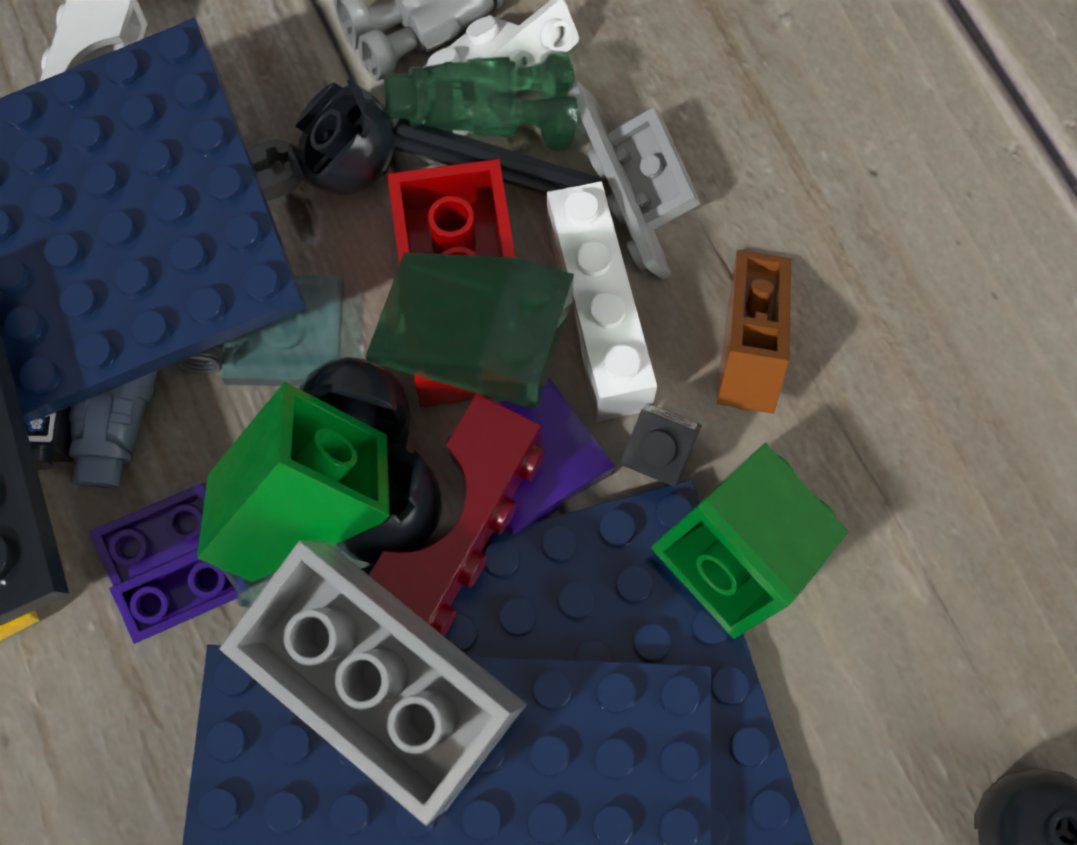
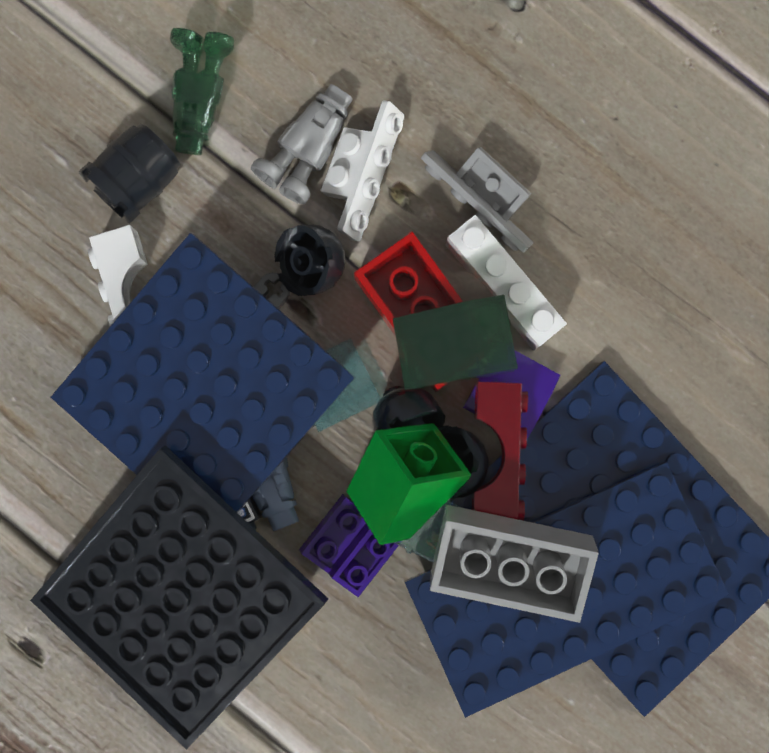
camera: 30 degrees left, 15 degrees up
clear green piece [384,50,578,150] -> none
black axle [394,118,603,196] -> none
black brick [620,403,702,487] -> none
green slope [650,442,849,639] -> none
dark orange slope [717,250,791,414] -> none

